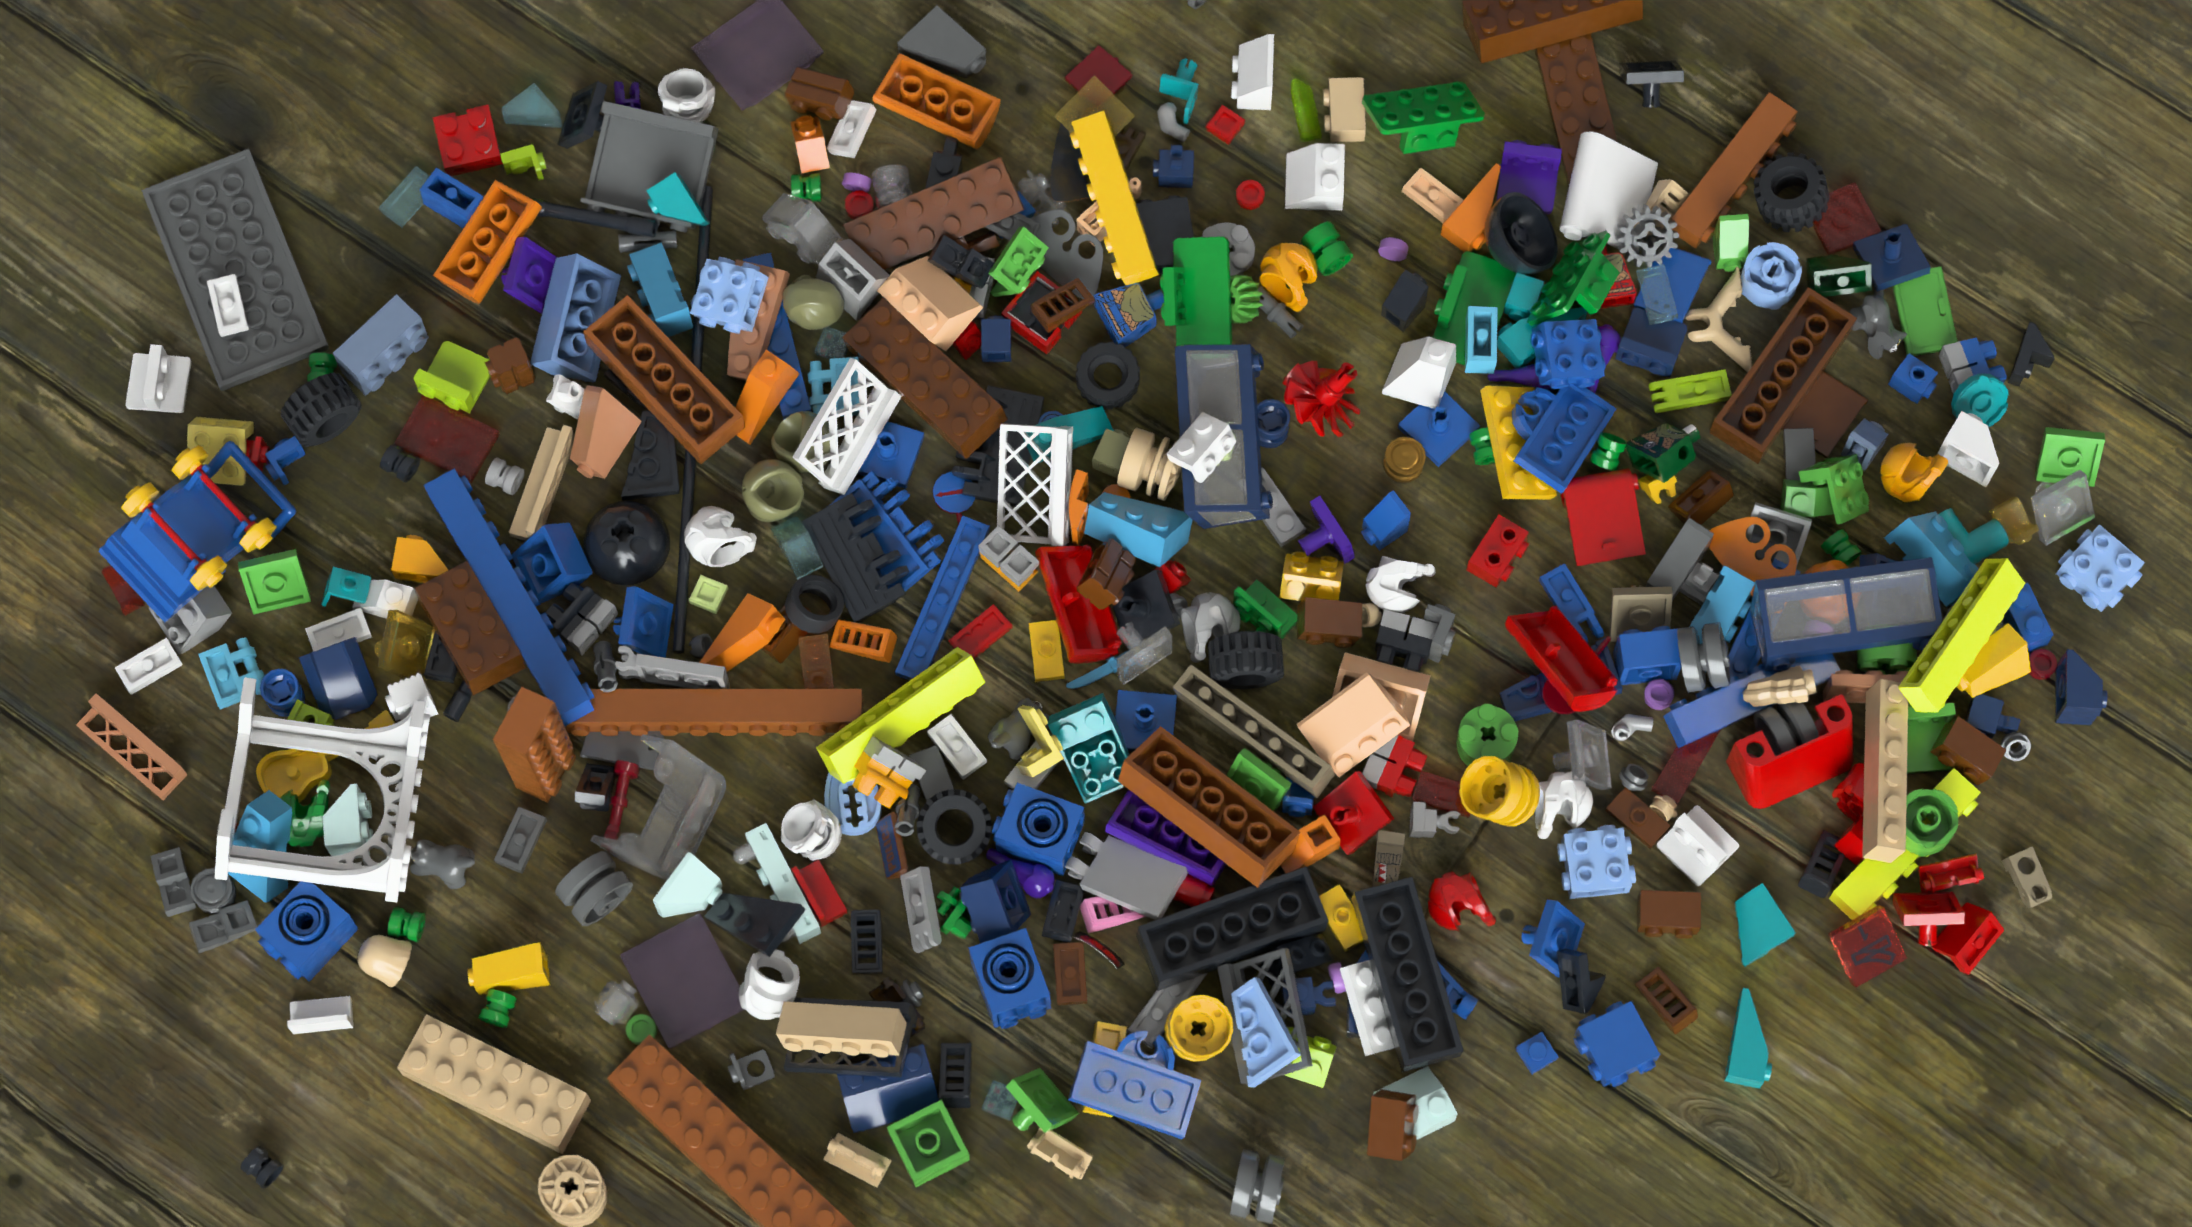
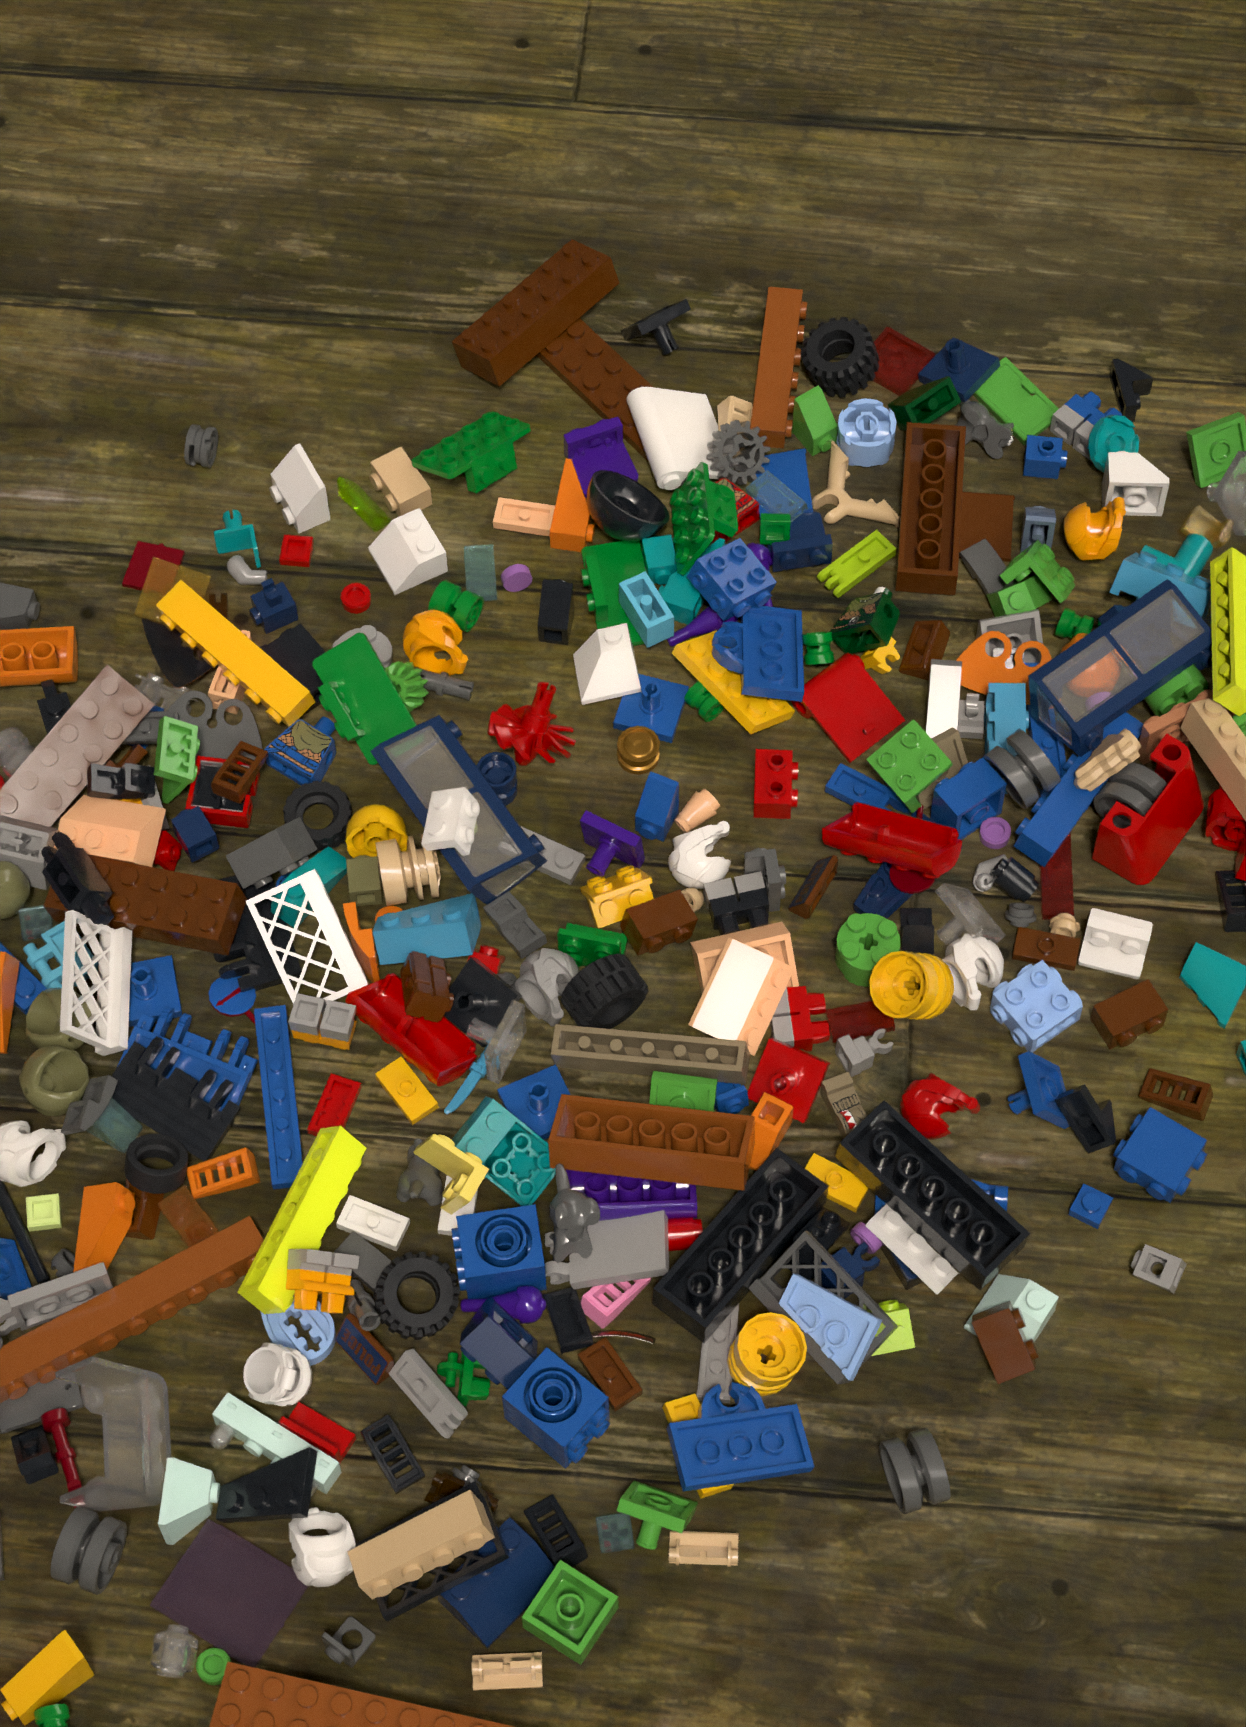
camera: 30 degrees left, 10 degrees down
none -> black hinge [41,831,114,925]
none -> dark grey slope [61,1075,118,1135]
none -> dark grey brick [226,817,317,889]
none -> yellow cylinder [345,804,408,858]
none -> clear light blue tile [464,544,497,601]
none -> dark grey slope [483,891,547,959]
none -> dark grey animal [549,1163,600,1263]
none -> light nougat cone [674,788,720,833]
none -> green plate [760,513,791,545]
none -> reddish brown slope [788,855,838,919]
none -> bright green bracket [866,720,953,814]
none -> black slope [900,908,934,955]
none -> black brick [991,857,1039,902]
none -> light grey brick [1131,1244,1187,1294]

